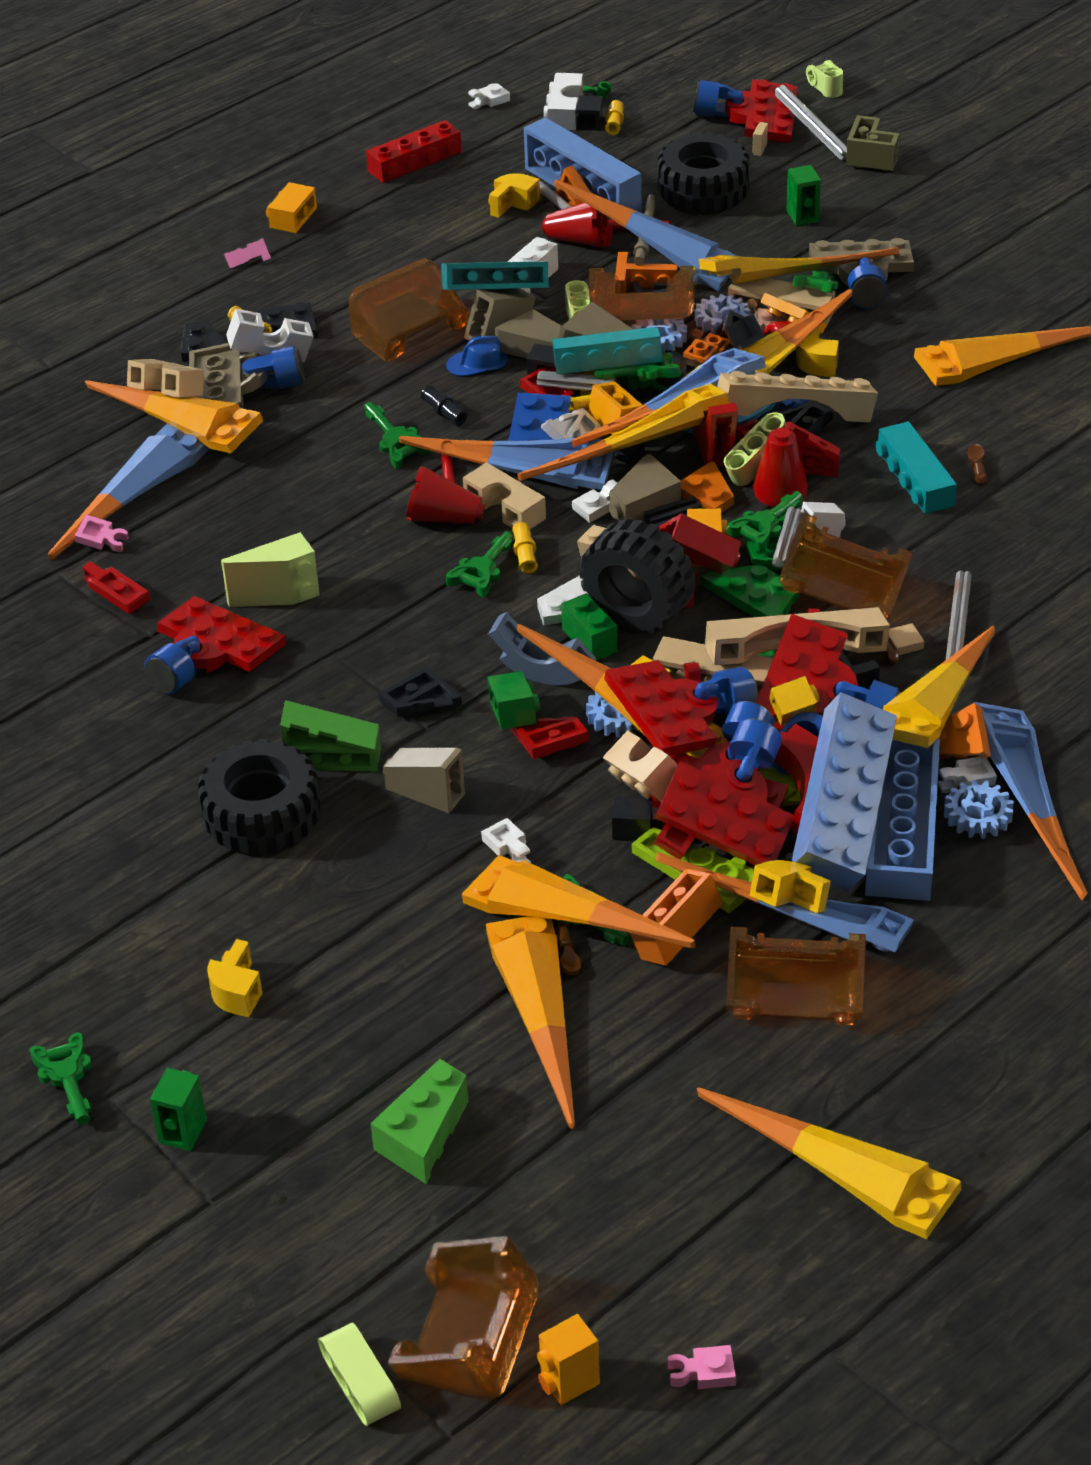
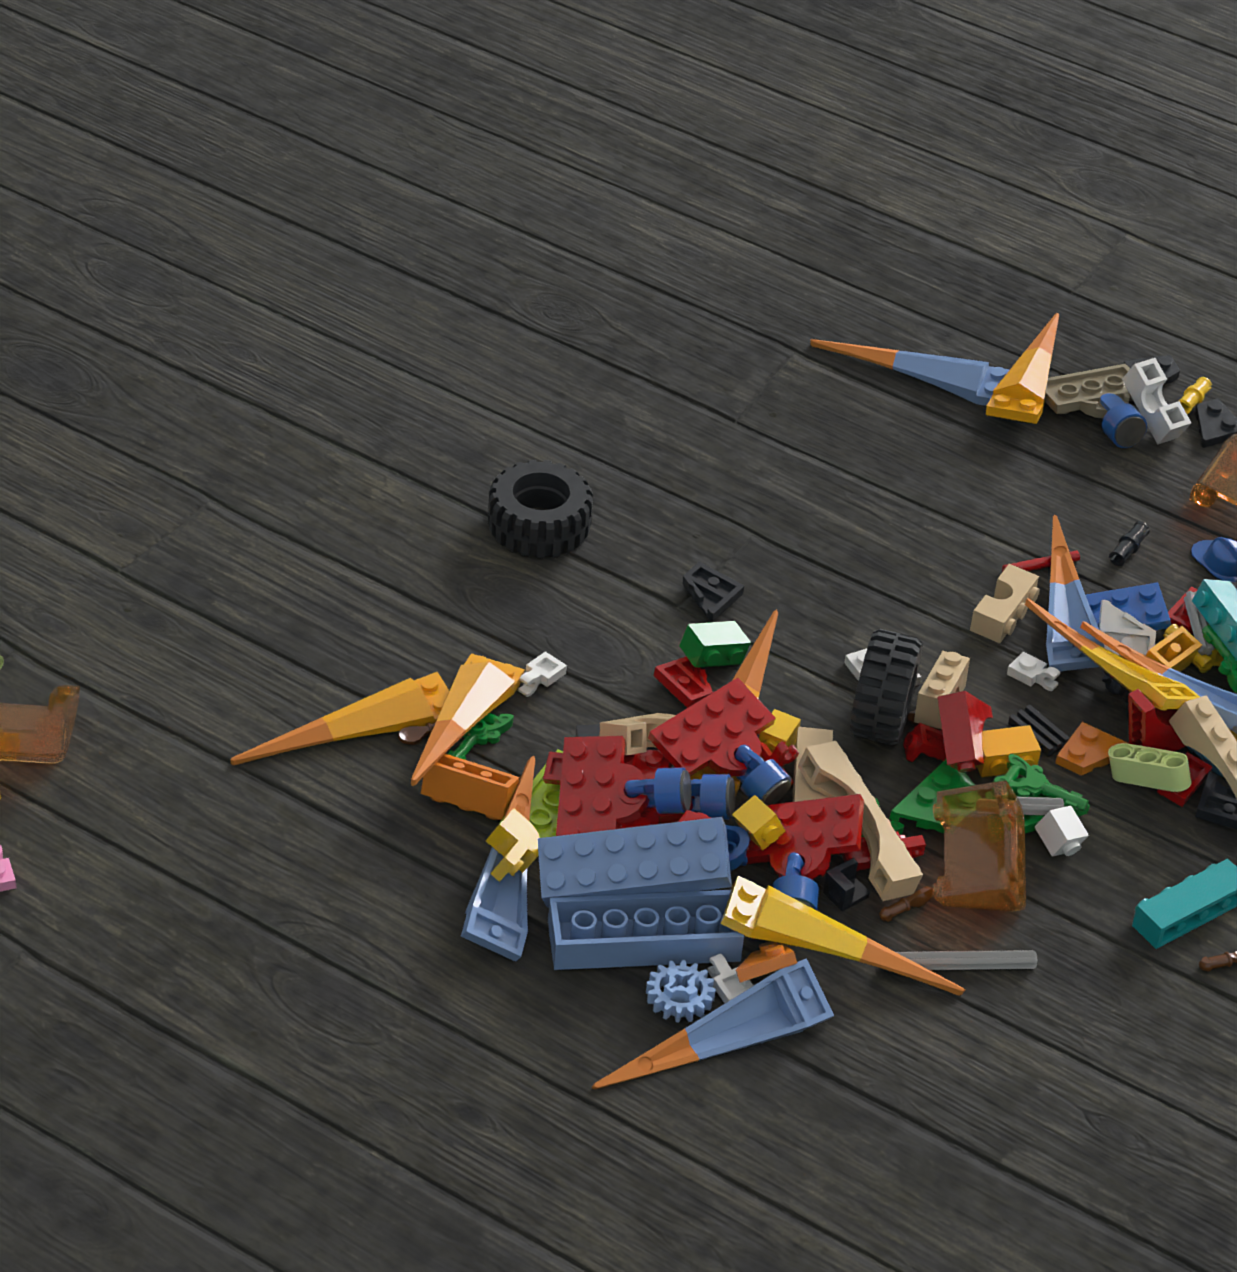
camera: 70 degrees right, 0 degrees up
green piece [30,1032,92,1125] -> none
bright pink plate [75,515,129,552] -> none
red hinge [82,561,150,614] -> none
tan arch [127,359,204,398] -> none
red plate [144,596,286,695] -> none
green brick [150,1068,207,1151] -> none
yellow brick [207,939,262,1018] -> none
yellowish green slope [221,532,320,607] -> none
bright green wedge [280,700,381,772] -> none
green piece [364,401,431,470] -> none
bright green wedge [371,1059,468,1184] -> none
dark tan slope [383,748,465,813] -> none
red cone [406,466,486,525] -> none
green piece [446,531,513,598] -> none
sand blue arch [488,612,596,685] -> none
yellow pin [512,522,538,574] -> none
green brick [561,593,618,661] -> none
dark tan slope [609,453,681,522] -> none
yellow plate [697,1088,961,1239] -> none
clear orange windscreen [726,927,866,1025] -> none
red cone [753,428,808,507] -> none
red wing [785,422,841,477] -> none
tan tile [888,623,924,655] -> none

